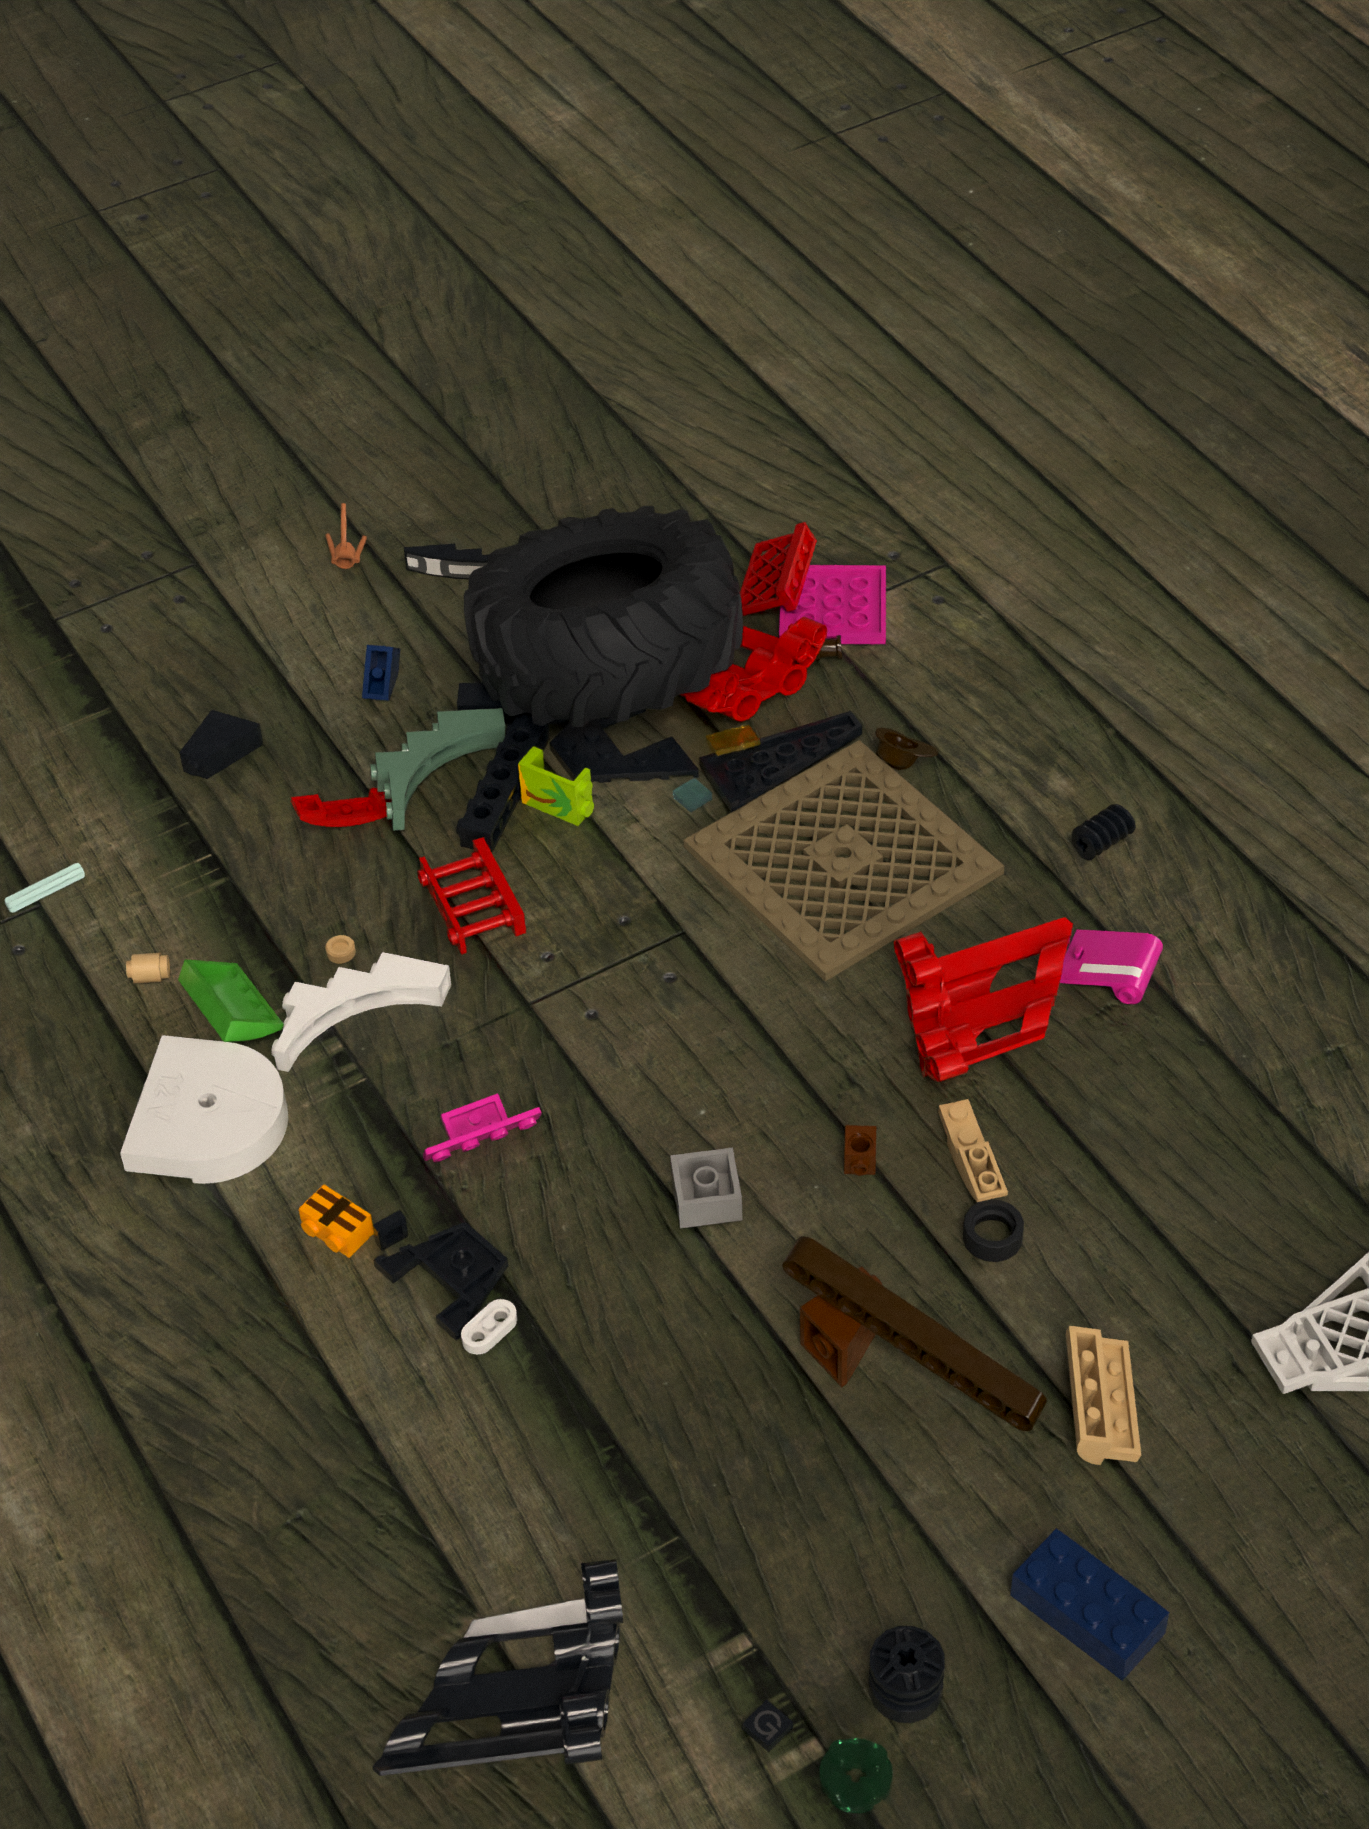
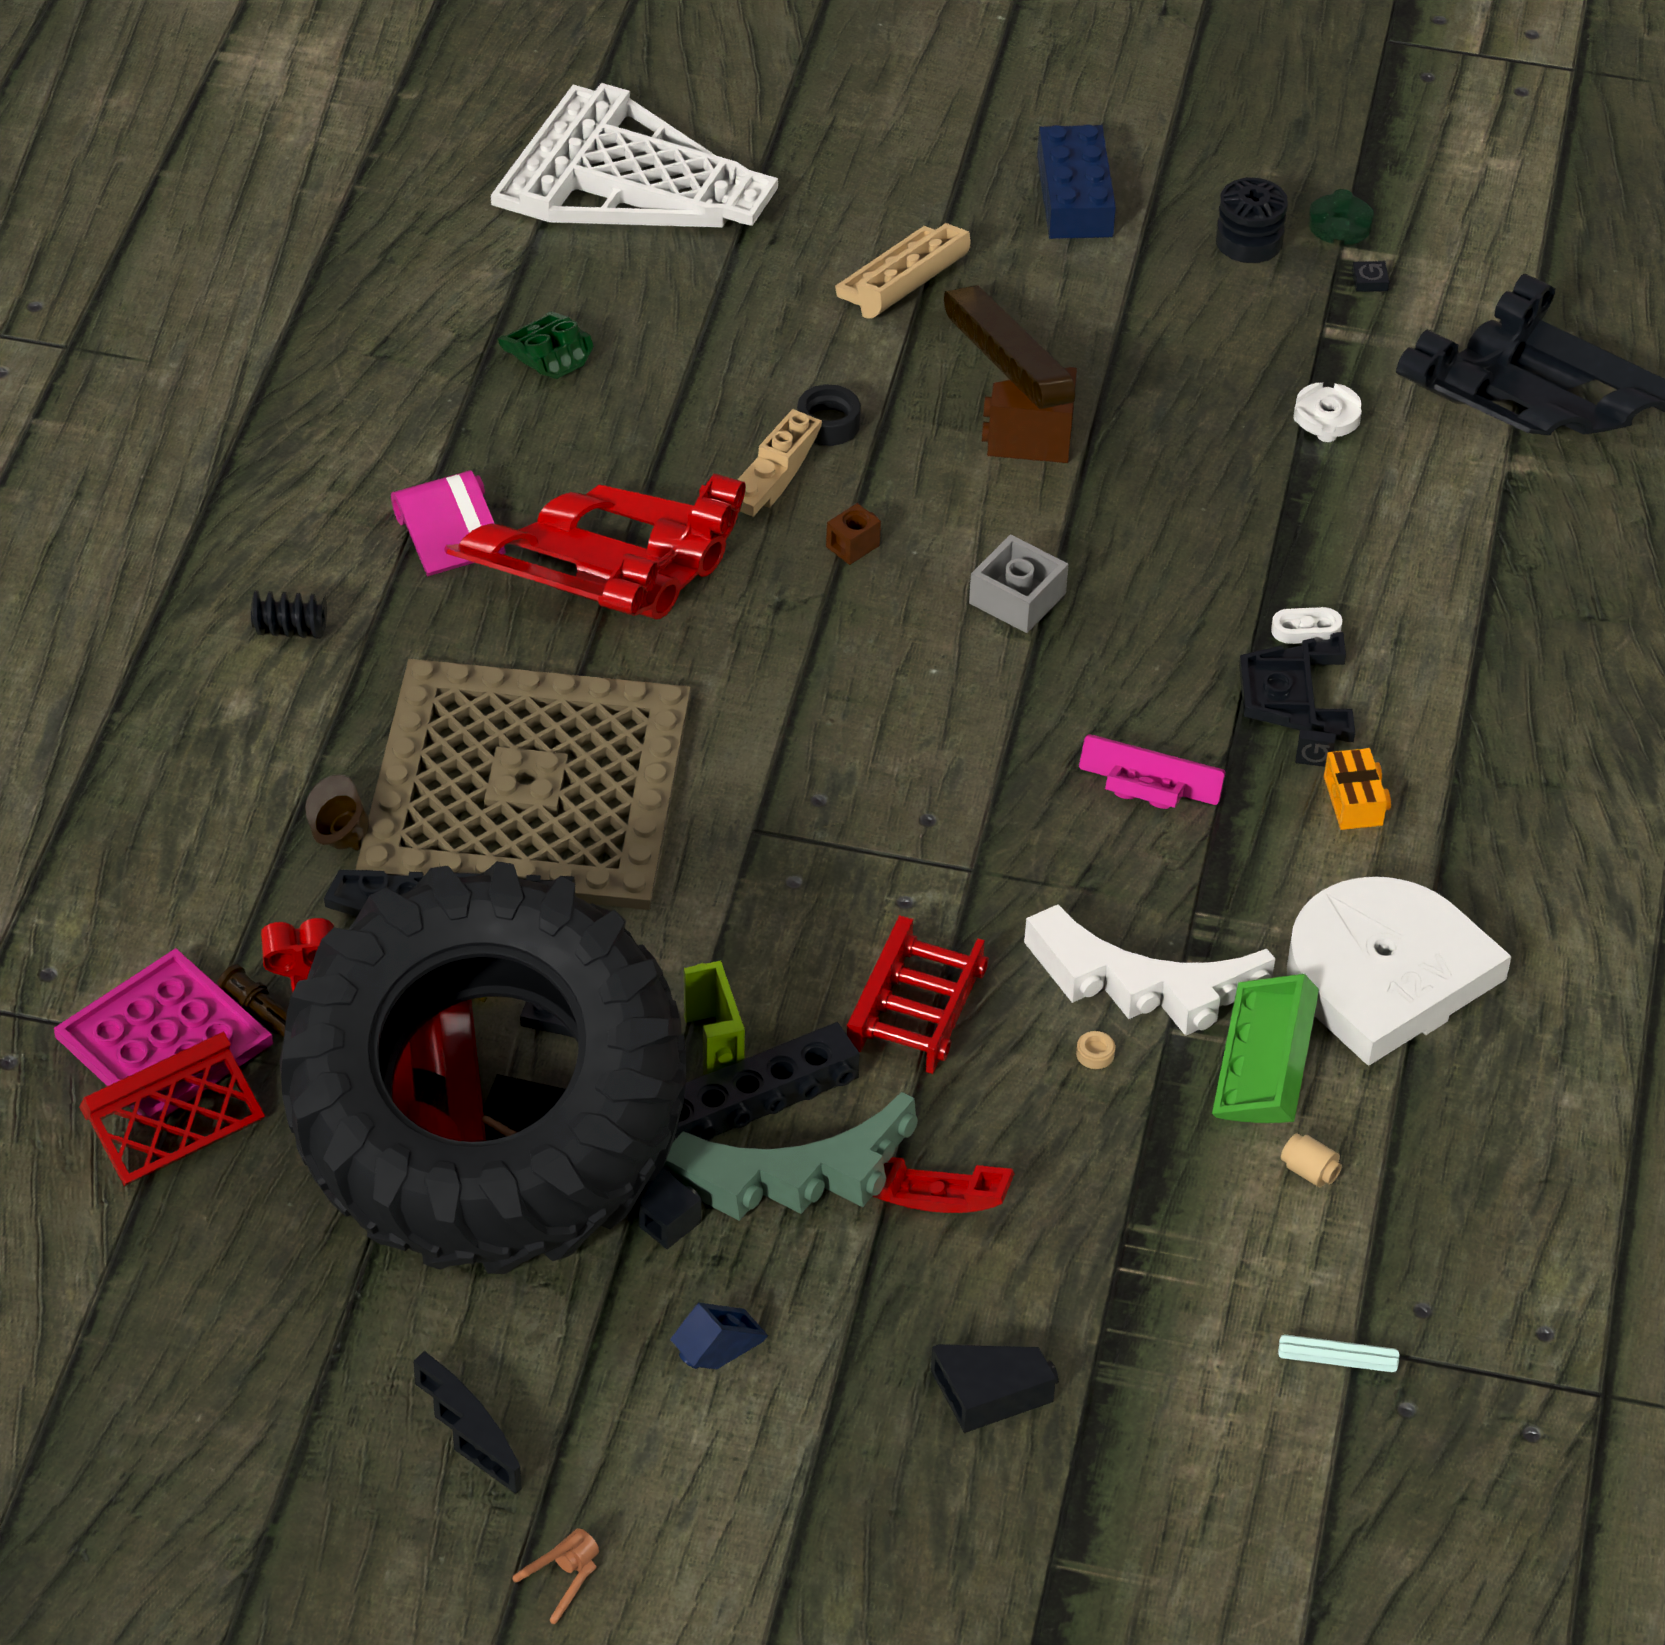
camera: 140 degrees left, 0 degrees up
none -> dark green slope [498,311,594,379]
none -> white plate [1294,382,1362,442]

